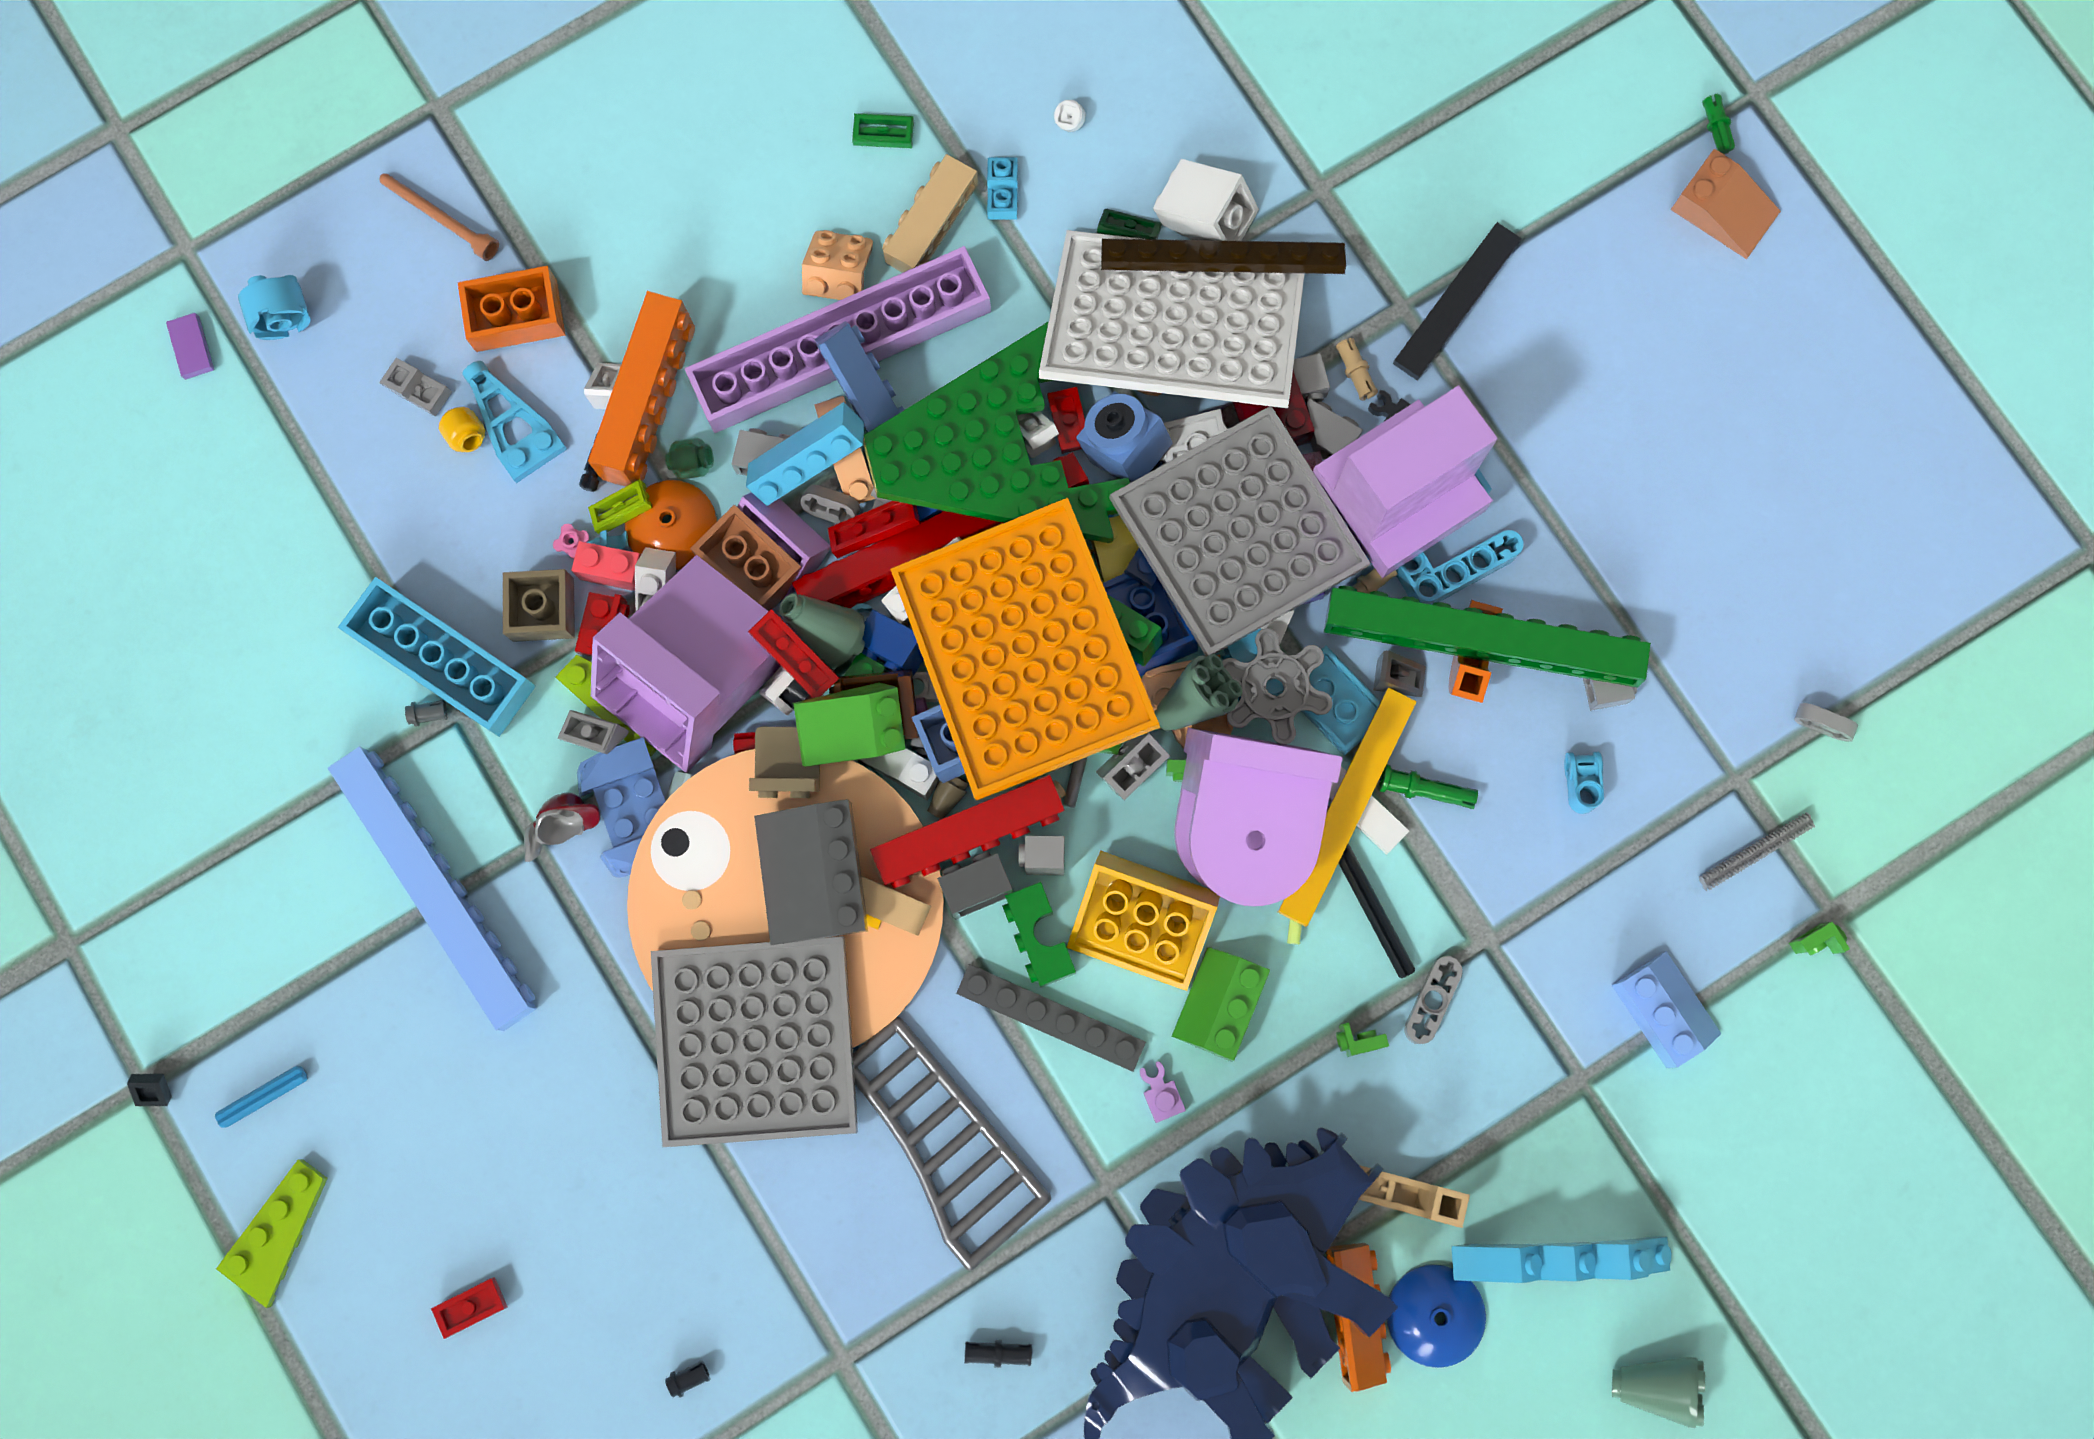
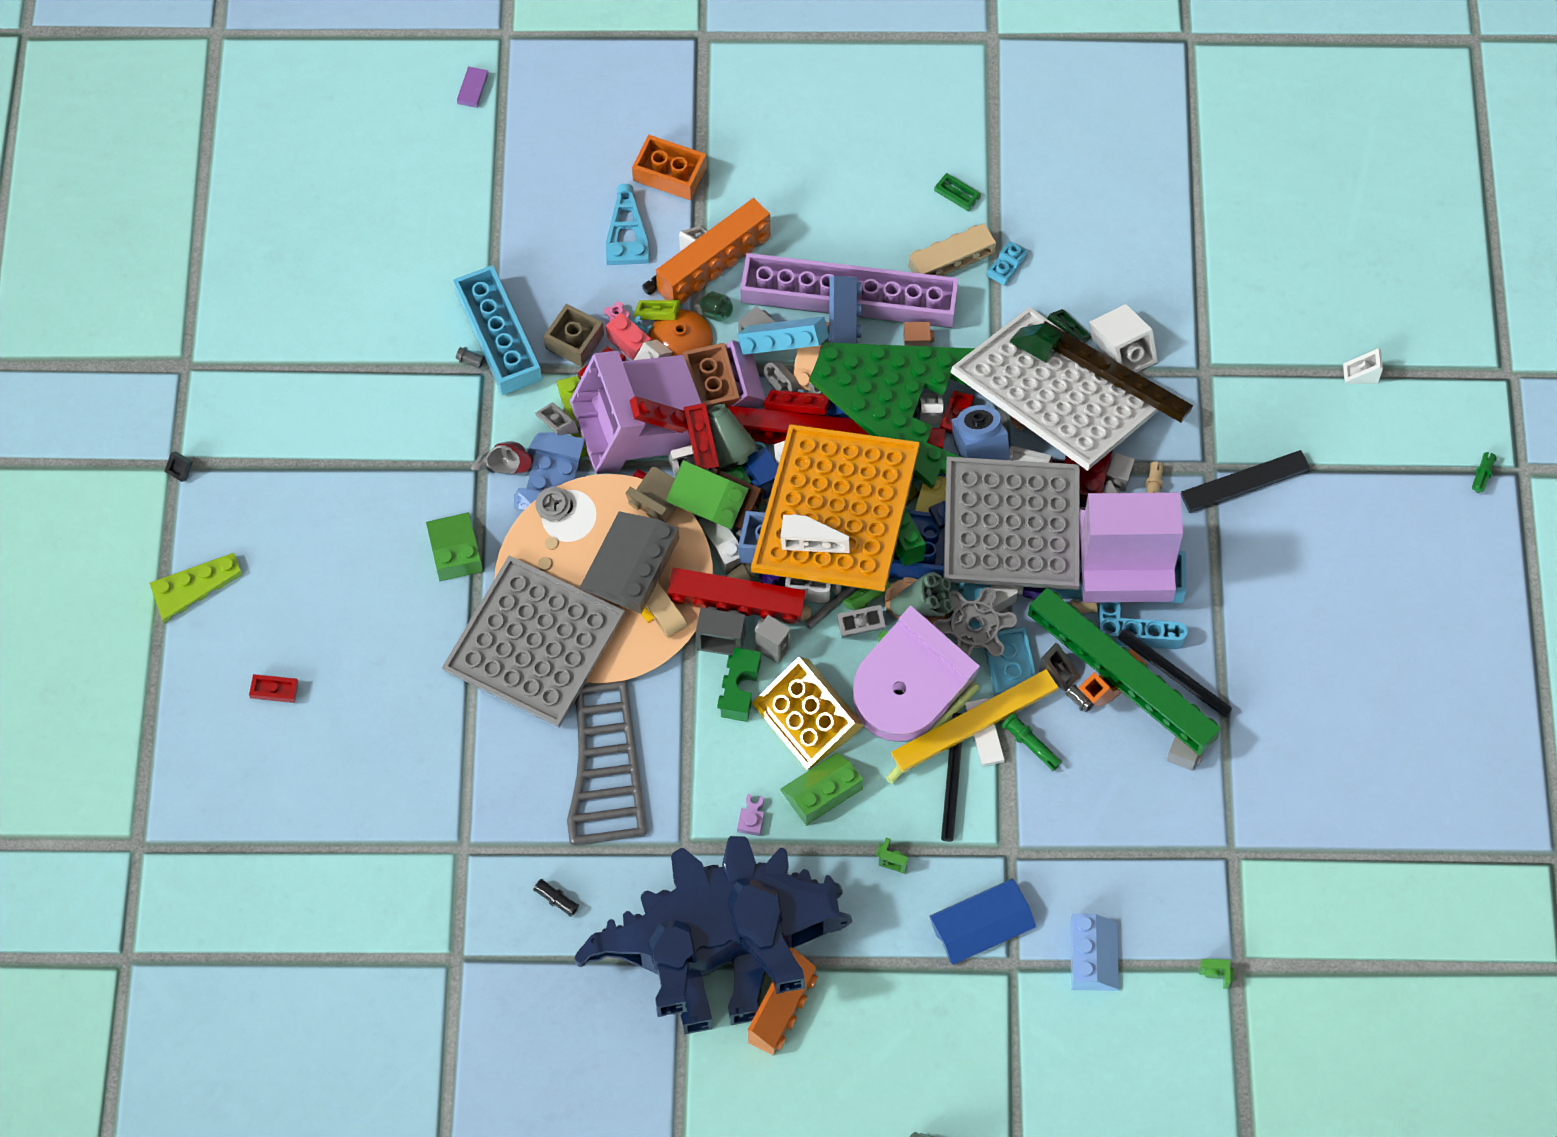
camera: 30 degrees right, 15 degrees down
dark azure axle [215,1066,308,1128] -> none
medium azure brick [238,275,311,340] -> none
light blue brick [328,746,537,1031] -> none
nougat piece [379,173,499,261] -> none
light grey slope [379,358,452,417] -> none
yellow head [439,407,485,452] -> none
black pin [665,1360,710,1398] -> none
light nougat bracket [802,230,873,300] -> none
dark grey plate [956,964,1146,1072] -> none
white tile [1054,100,1085,132] -> none
tan arch [1358,1165,1470,1228] -> none
blue dish [1386,1264,1486,1368] -> none
light grey beam [1404,956,1462,1044] -> none
medium azure arch [1451,1236,1672,1283] -> none
medium azure piece [1564,752,1604,814] -> none
nougat slope [1671,148,1781,259] -> none
light grey axle [1699,812,1815,891] -> none
light grey beam [1794,703,1858,742] -> none
none -> bright green slope [426,512,483,582]
none -> light grey gear [535,487,571,522]
none -> red plate [629,396,688,433]
none -> white slope [781,514,850,553]
none -> nougat brick [903,322,935,347]
none -> blue slope [929,878,1036,965]
none -> dark green slope [1010,323,1063,363]
none -> dark grey pin [1065,684,1094,712]
none -> black axle [1118,629,1232,717]
none -> white slope [1343,348,1383,384]

